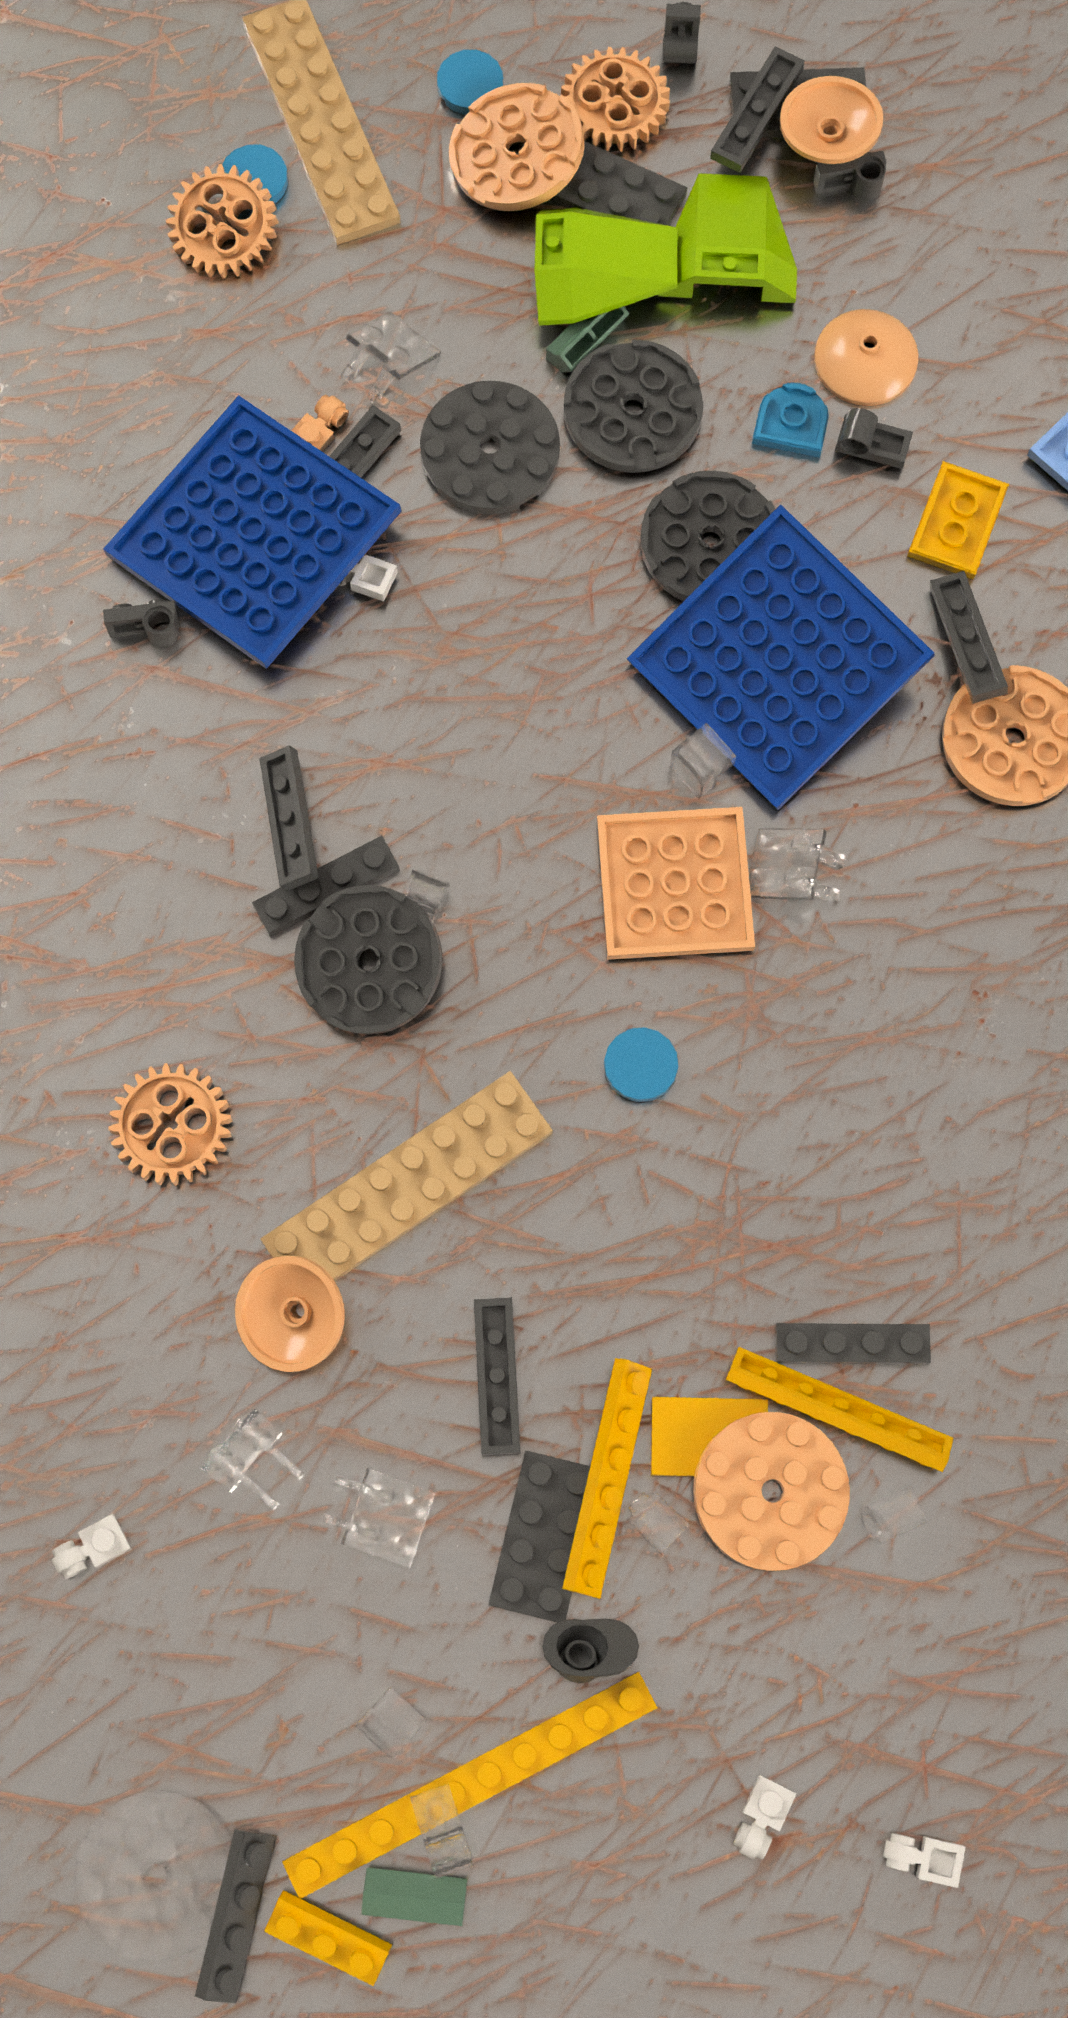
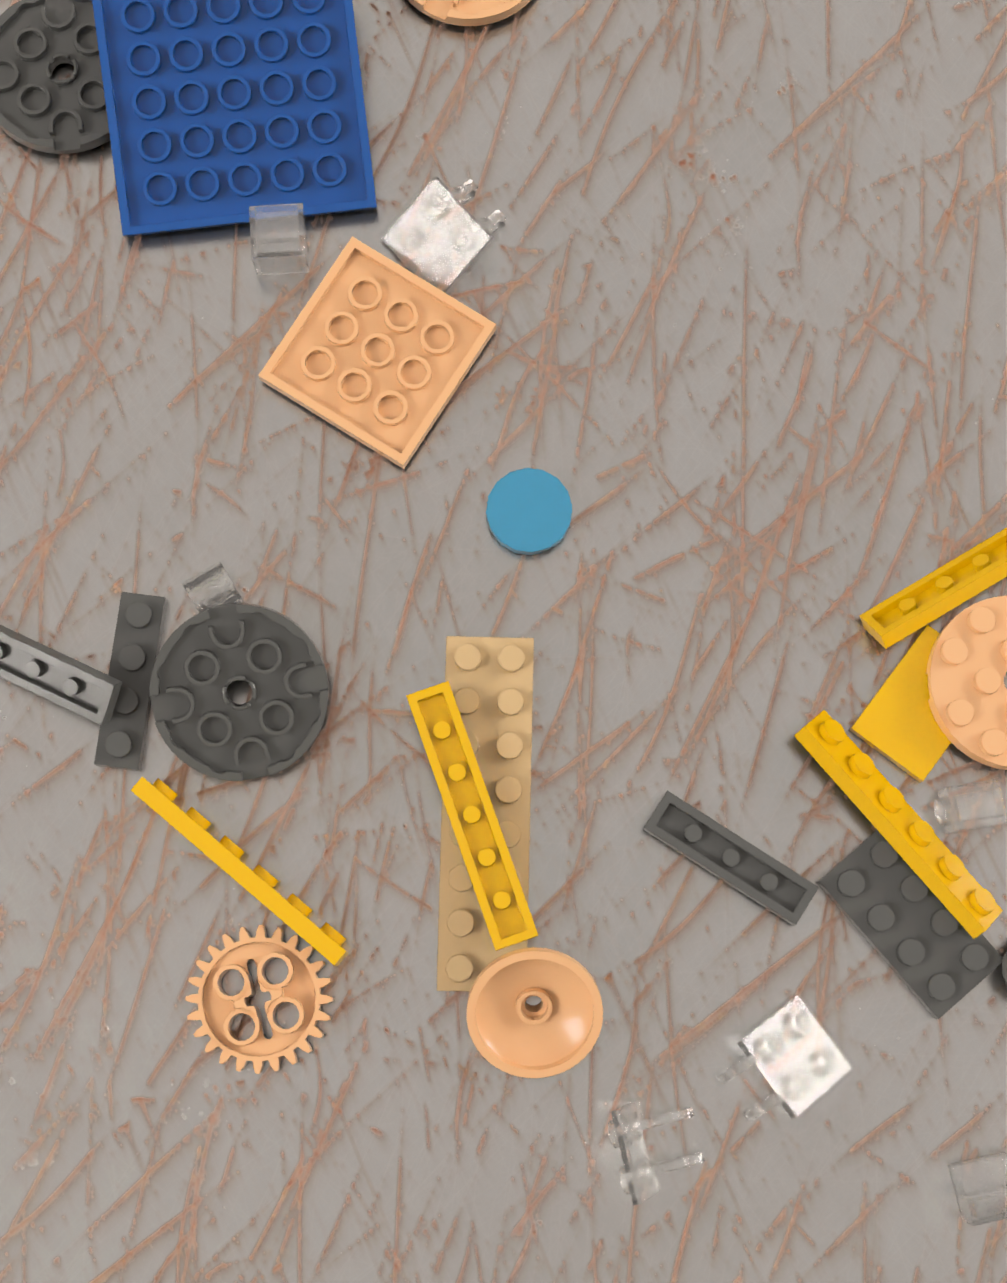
camera: 55 degrees left, 5 degrees up
dark grey plate [775,1323,931,1364] -> none
none -> yellow plate [131,777,349,966]
none -> yellow plate [406,681,539,951]

